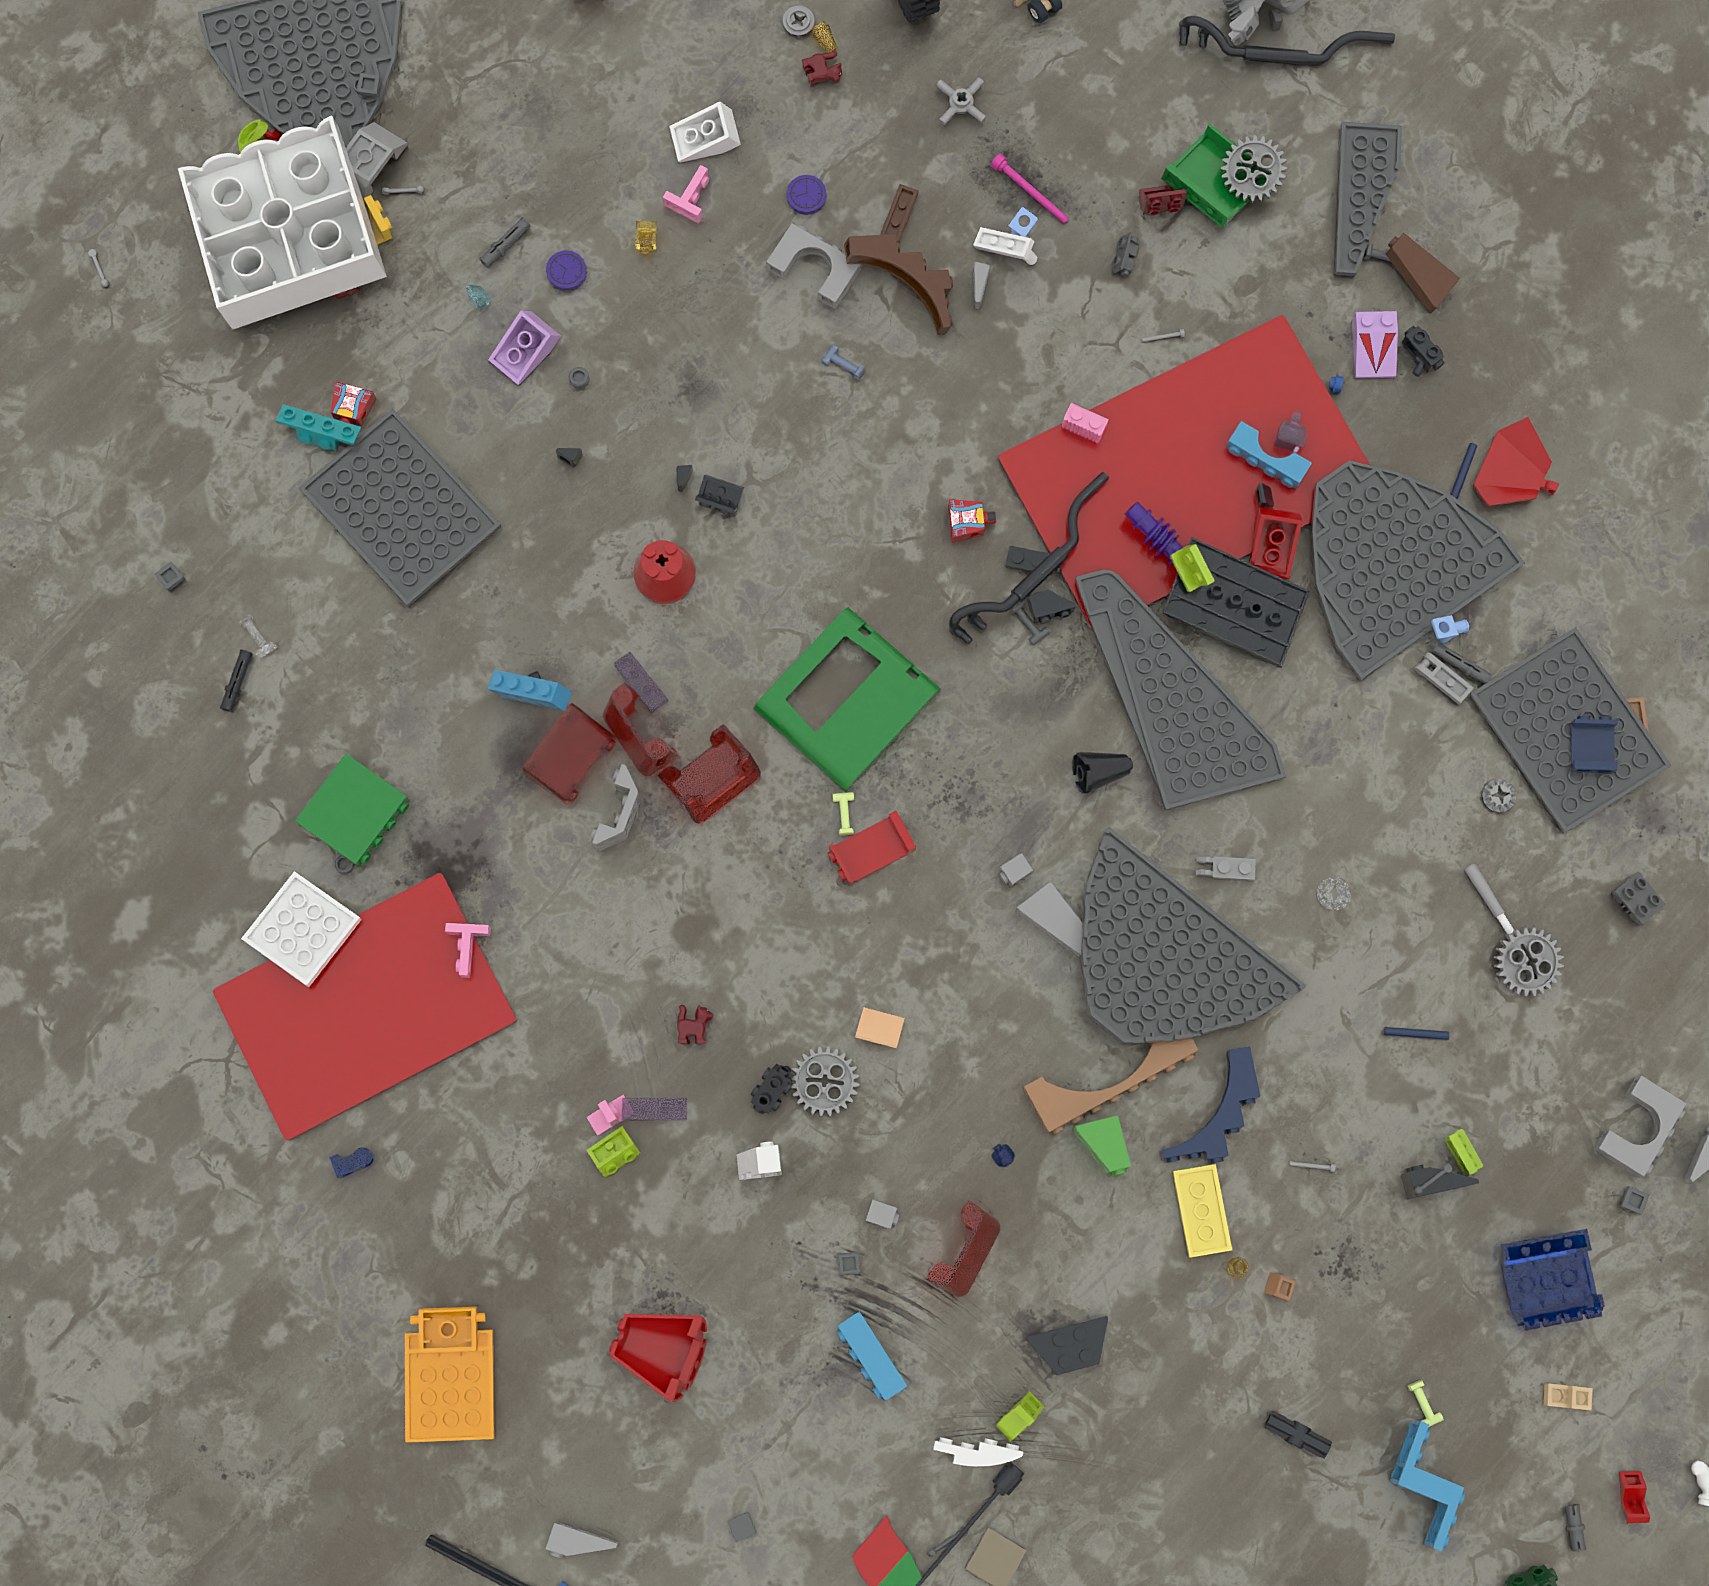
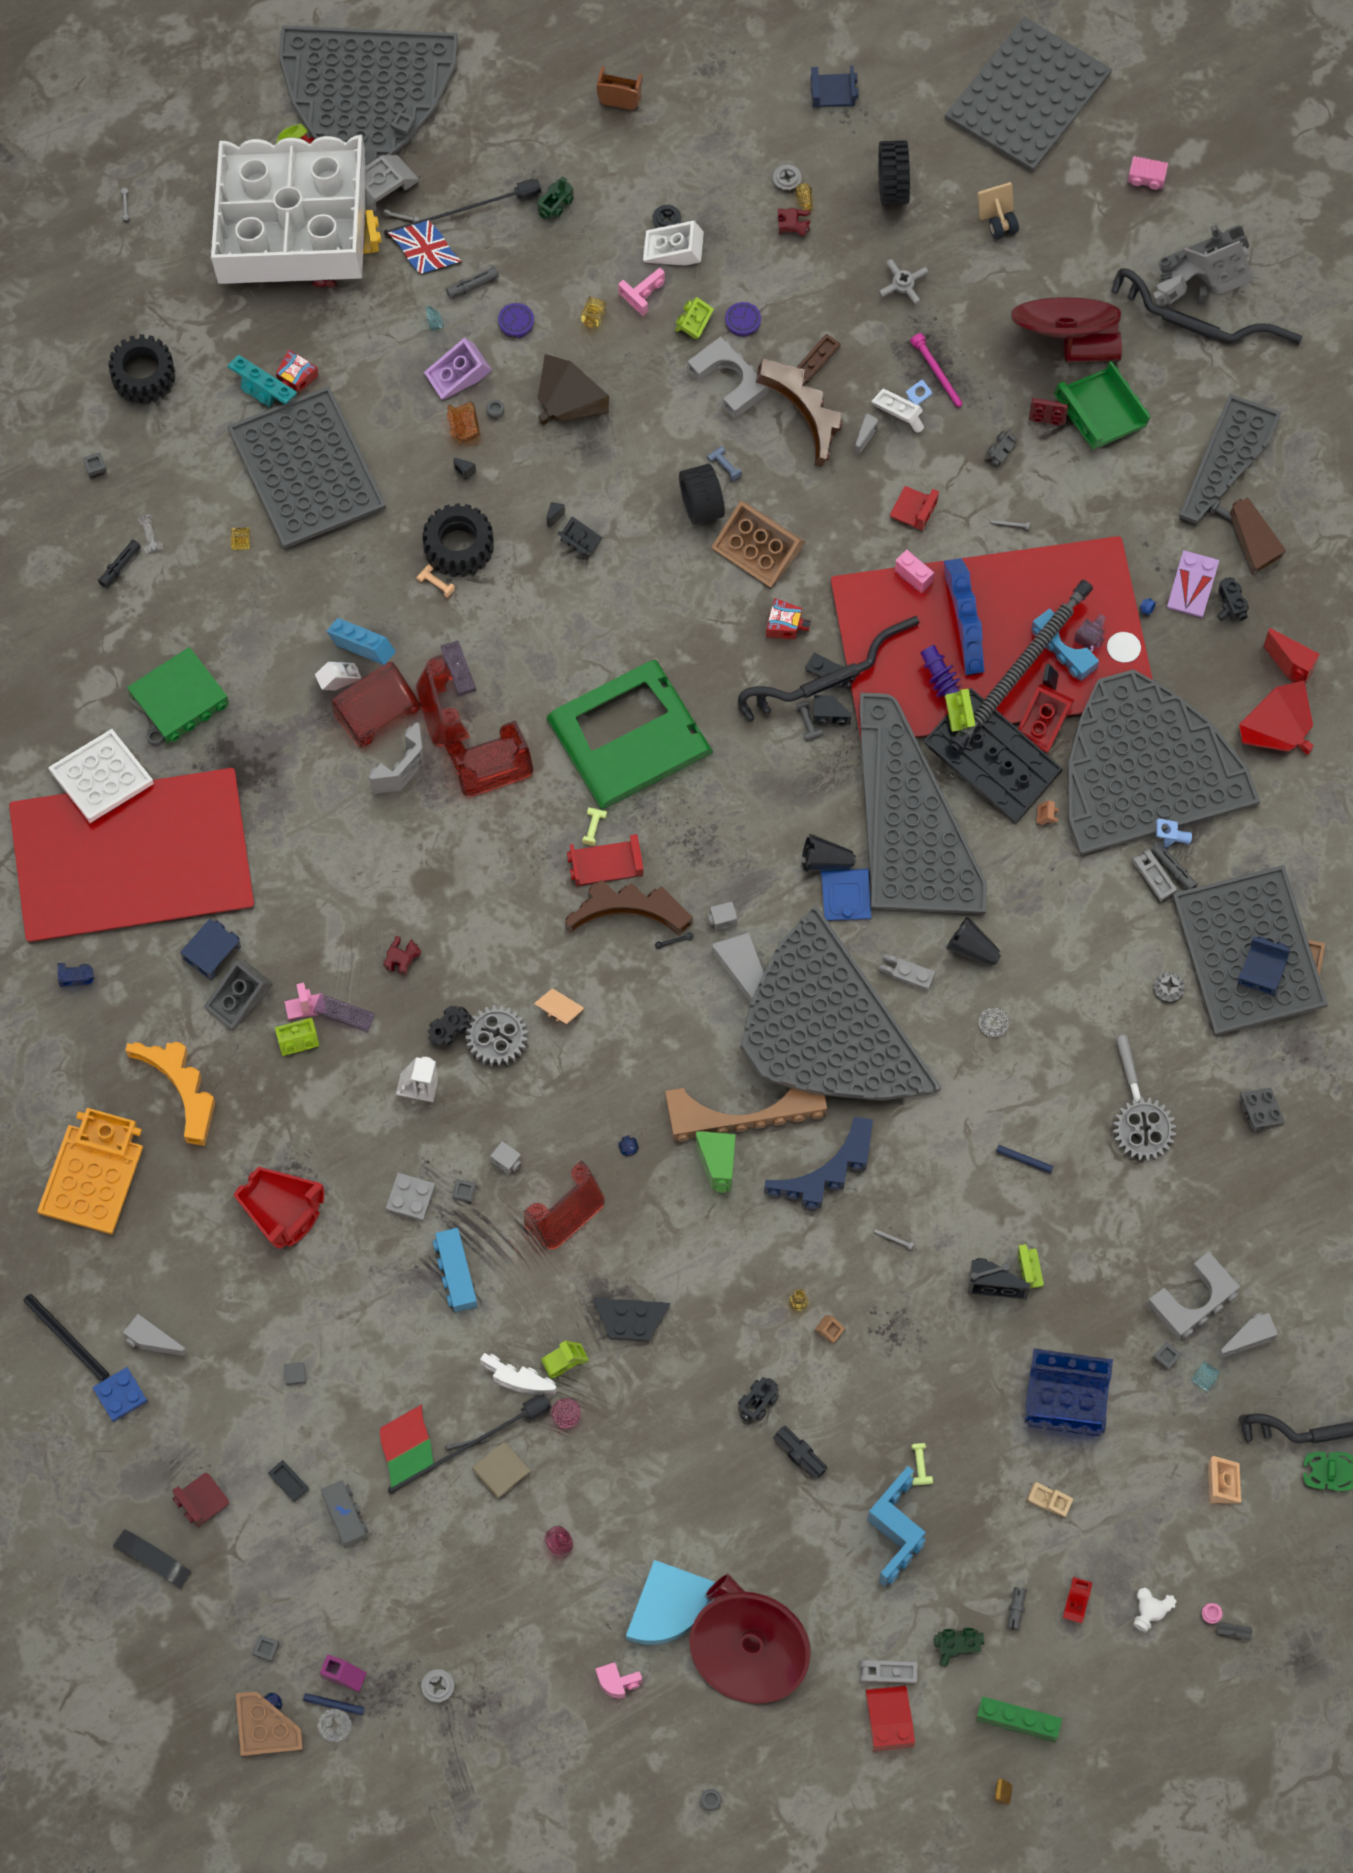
camera: 20 degrees right, 10 degrees down
bright pink bracket [445,923,491,978] -> none
red cone [633,540,696,604] -> none
light yellow plate [1172,1164,1232,1258] -> none
light grey gear [1221,135,1287,203] -> none
dark blue bar [1451,443,1477,499] -> none
none -> black tyre [108,334,175,404]
none -> light orange arch [126,1042,215,1146]
none -> dark blue panel [180,919,241,981]
none -> dark grey slope [204,960,273,1030]
none -> clear yellow slope [230,527,250,550]
none -> white slope [315,662,362,690]
none -> flag [384,178,542,275]
none -> light grey plate [386,1173,435,1221]
none -> light nougat piece [416,564,455,598]
none -> black tyre [422,503,494,577]
none -> clear orange bracket [447,401,481,443]
none -> dark green brick [537,177,574,220]
none -> dark brown panel [538,354,609,427]
none -> clear pink plate [552,1398,581,1428]
none -> reddish brown arch [565,880,693,936]
none -> black gear [653,205,681,228]
none -> black hinge [655,932,694,949]
none -> lime bracket [675,297,714,339]
none -> black tyre [679,464,725,525]
none -> medium nougat slope [711,501,806,588]
none -> black brick [738,1377,779,1423]
none -> blue container [820,869,871,921]
none -> red bracket [890,486,939,531]
none -> blue arch [943,558,985,675]
none -> black cone [946,917,1001,966]
none -> dark grey hose [949,580,1093,753]
none -> dark red dish [1011,297,1122,363]
none -> nougat tile [1036,800,1059,825]
none -> white sticker [1107,632,1141,662]
none -> clear light blue slope [1192,1361,1220,1391]
none -> red slope [1263,628,1320,685]

